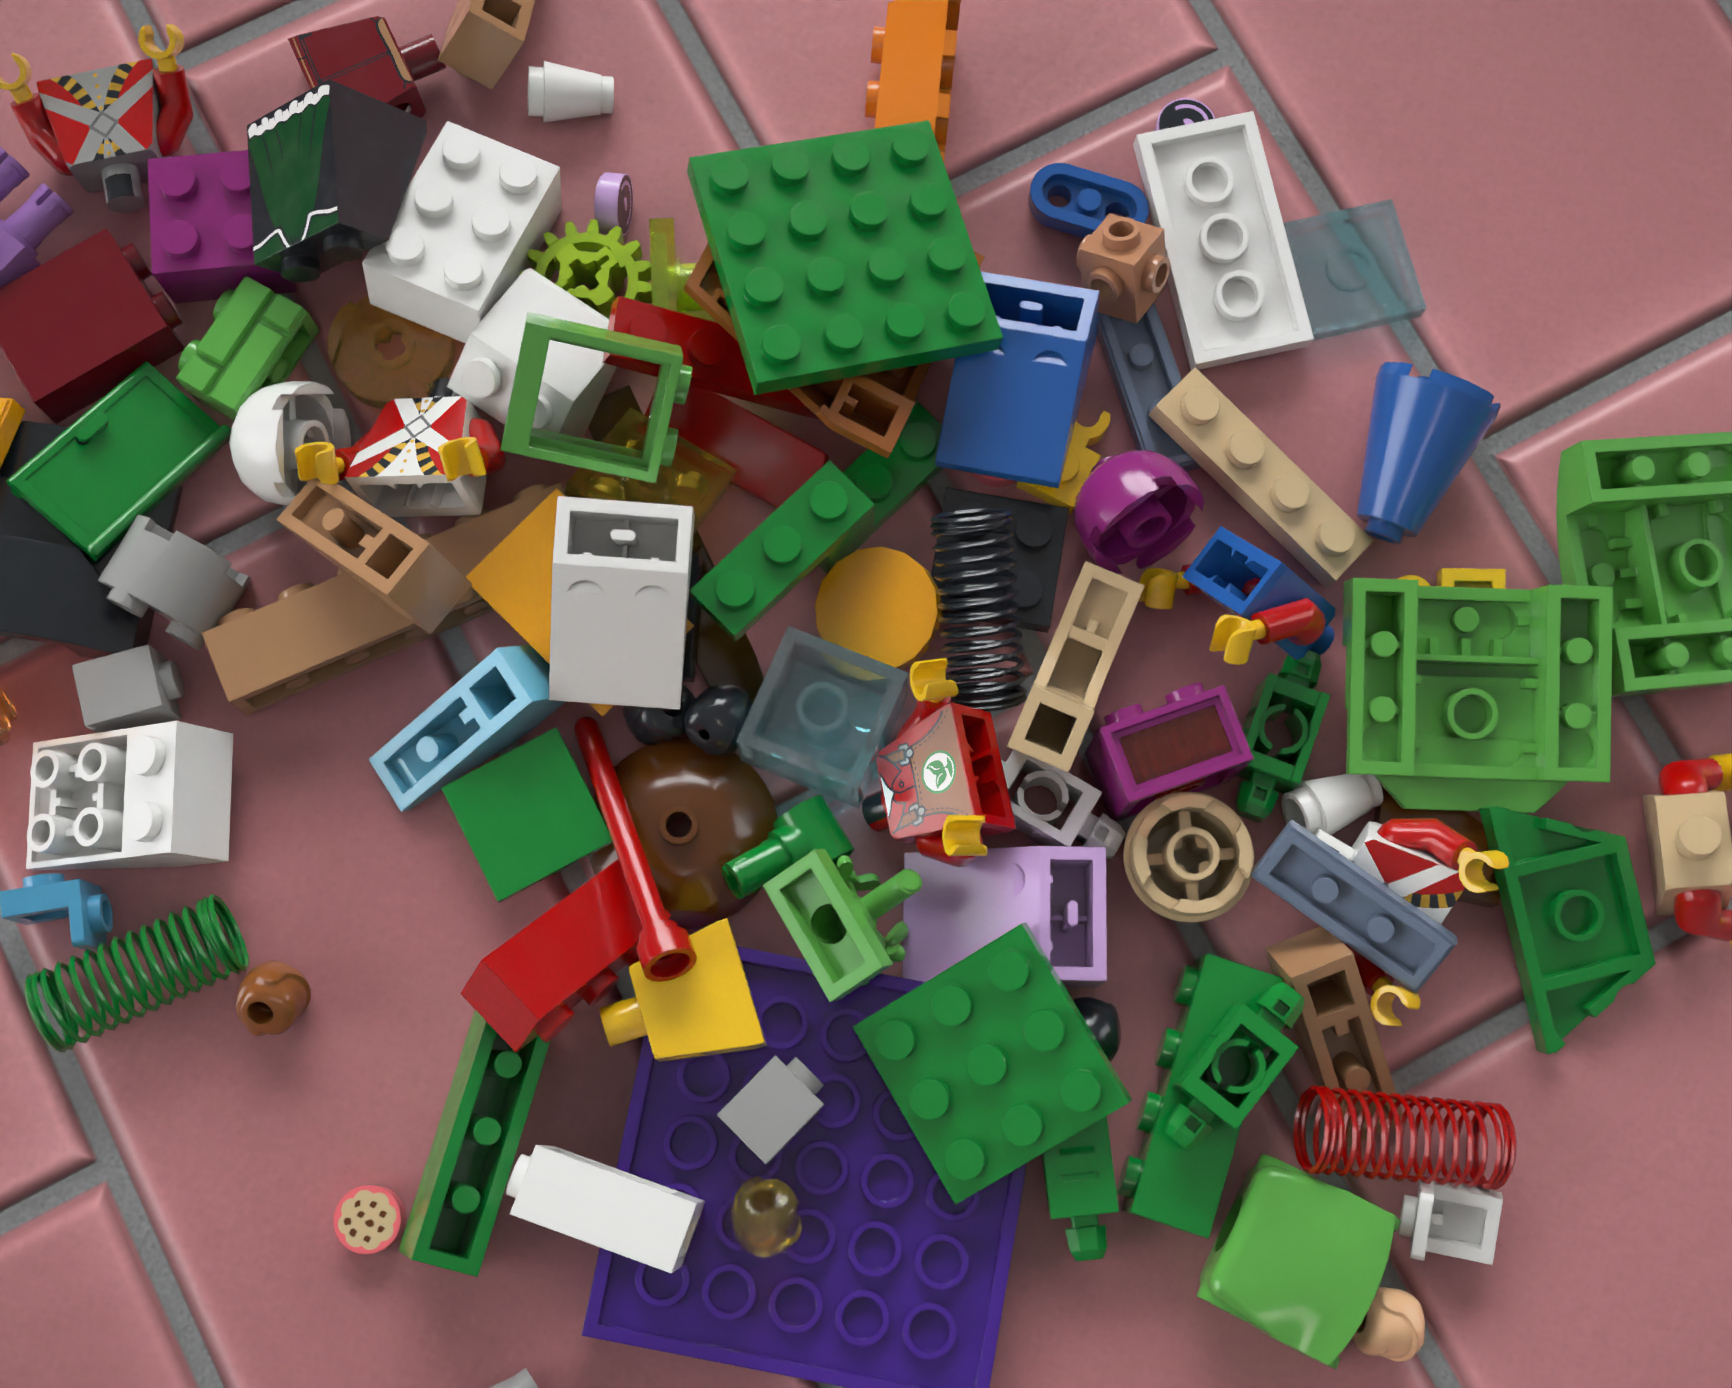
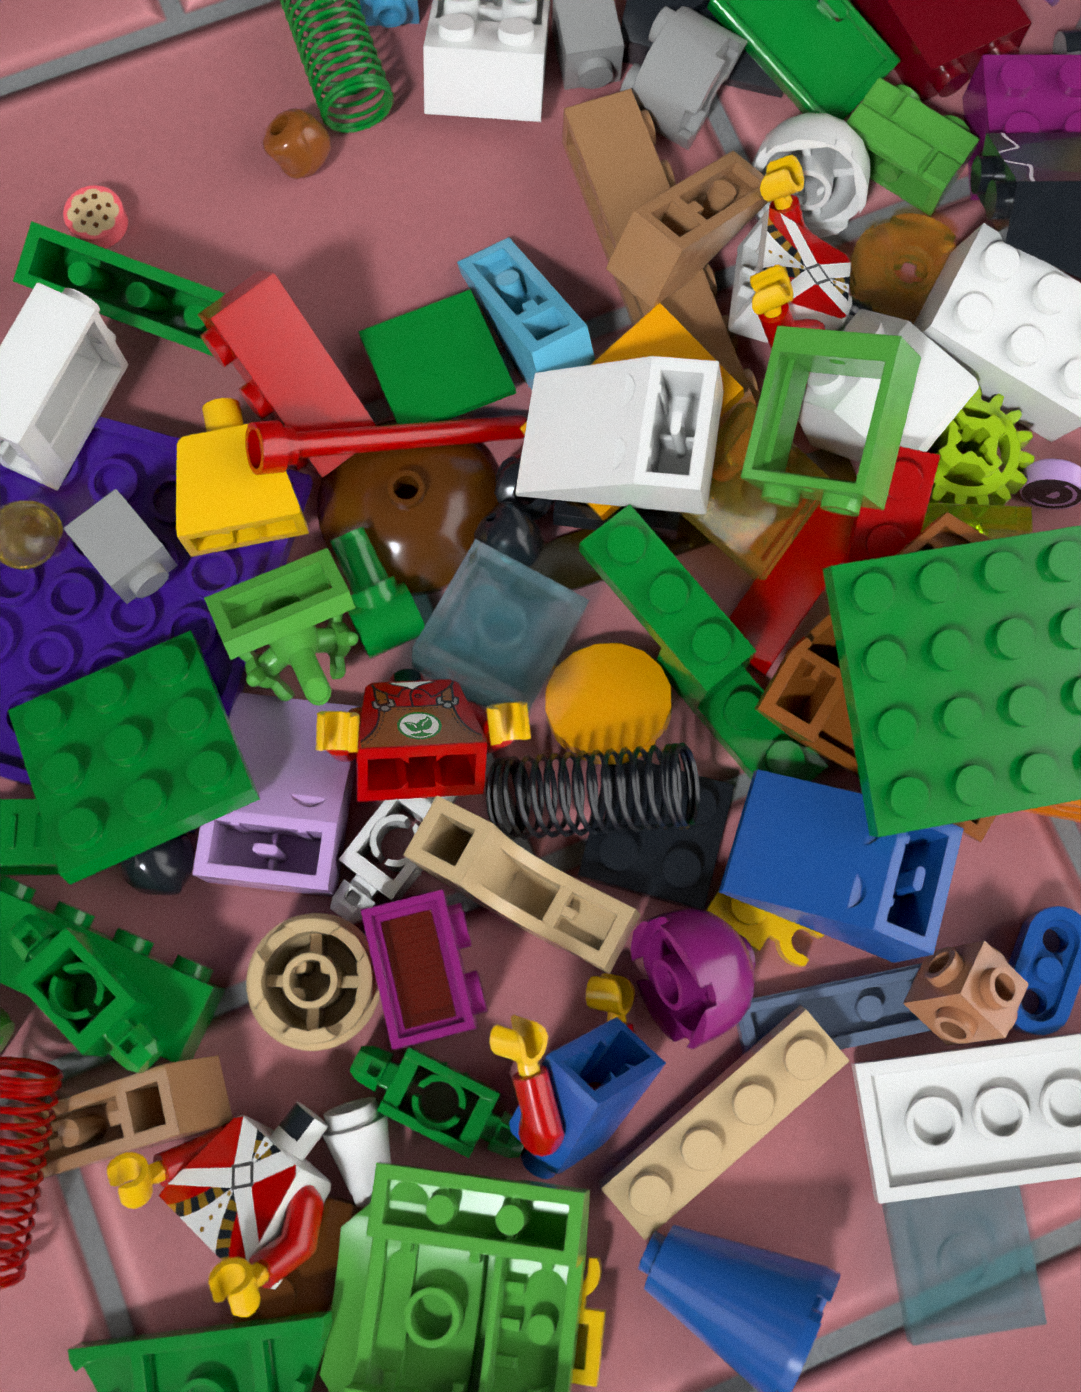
camera: 95 degrees right, 0 degrees up
sand blue tile [1250,819,1458,994] -> none

